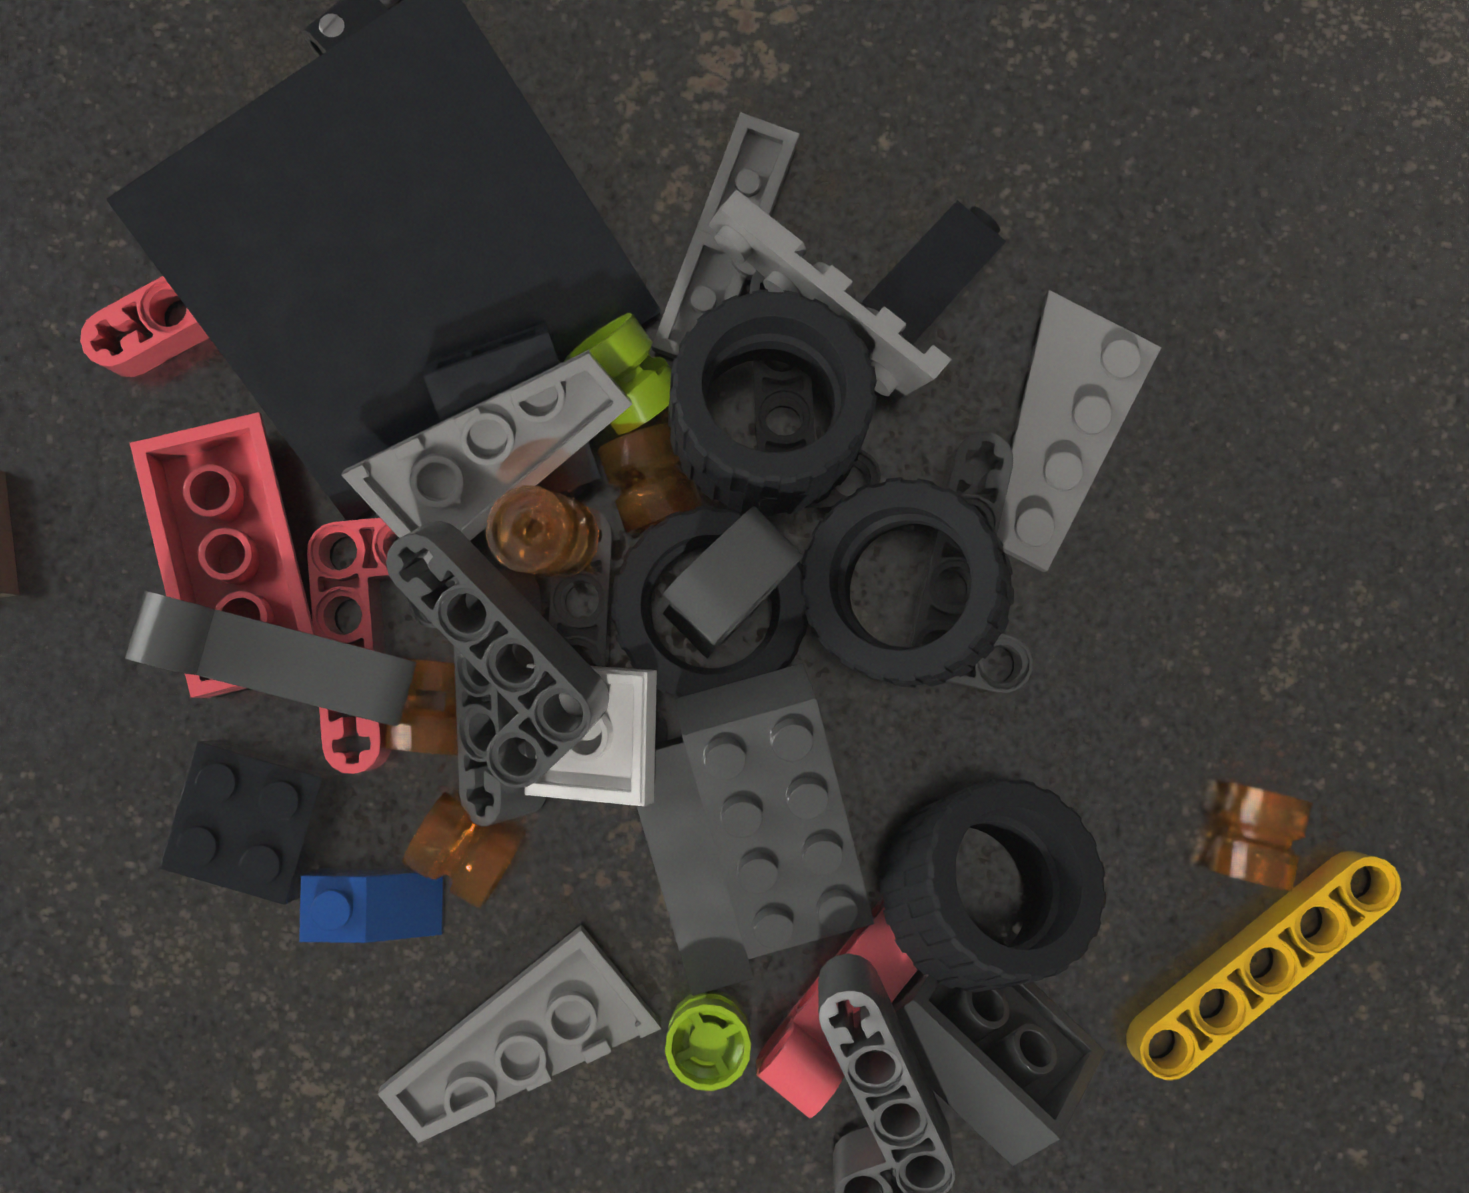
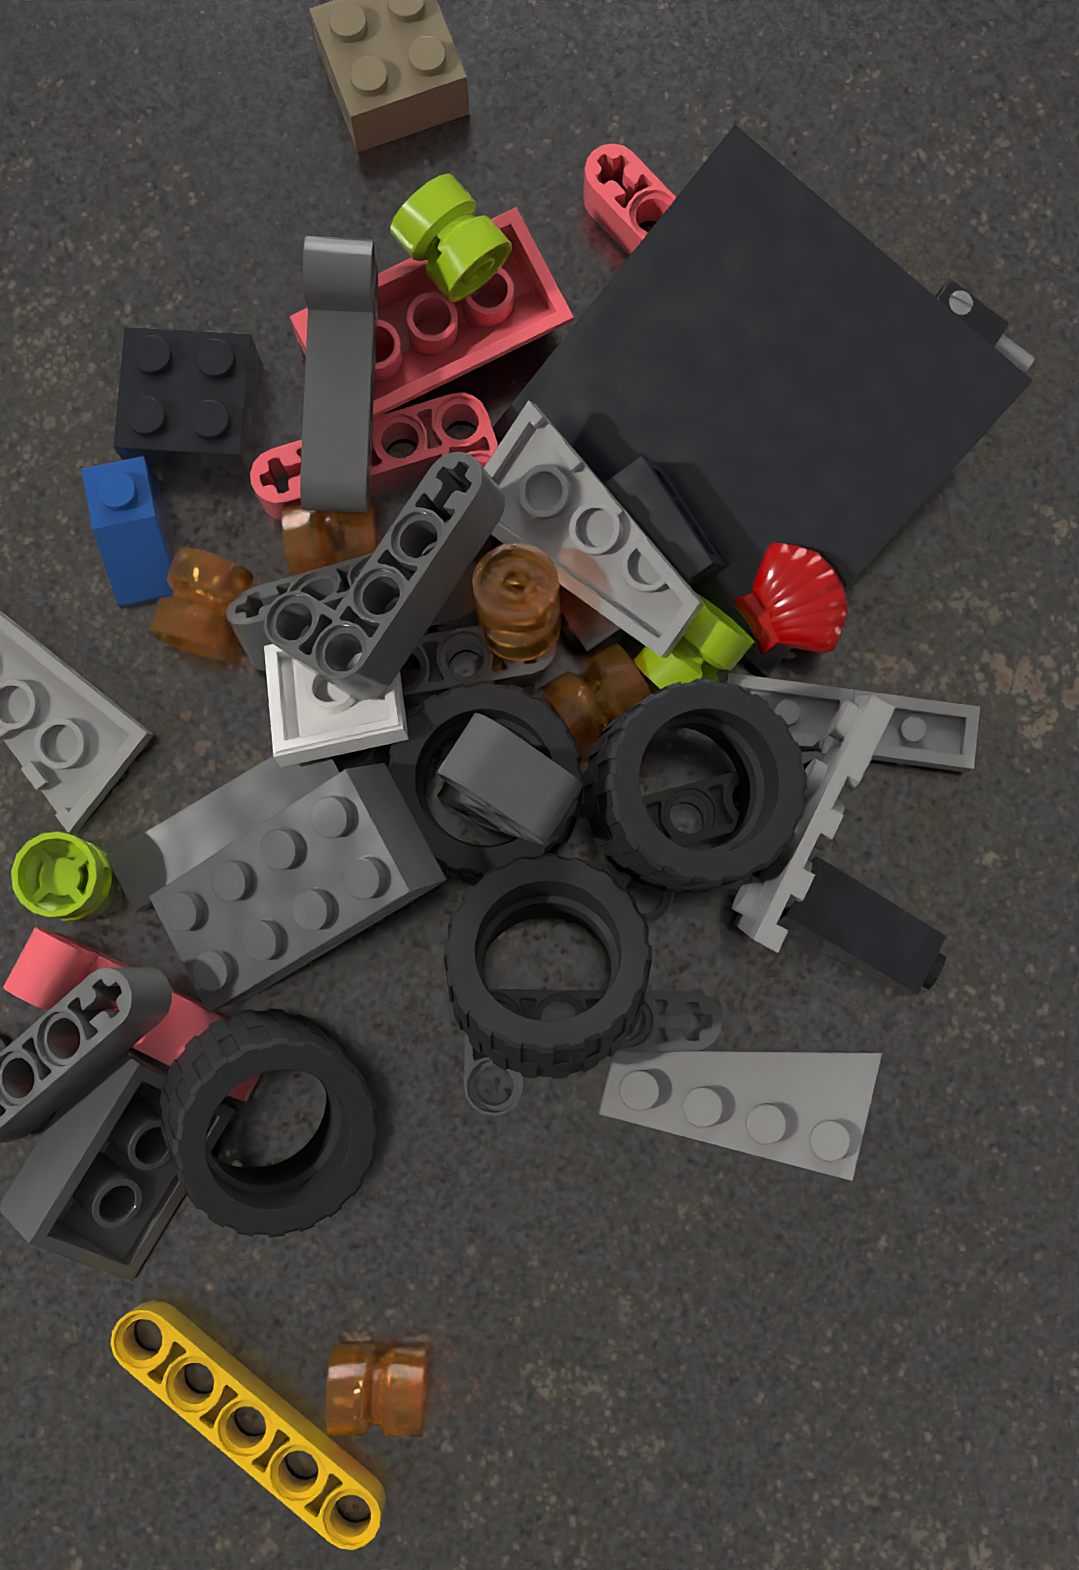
camera: 75 degrees right, 5 degrees down
none -> lime wheel [390,173,512,302]
none -> red animal [732,542,849,655]

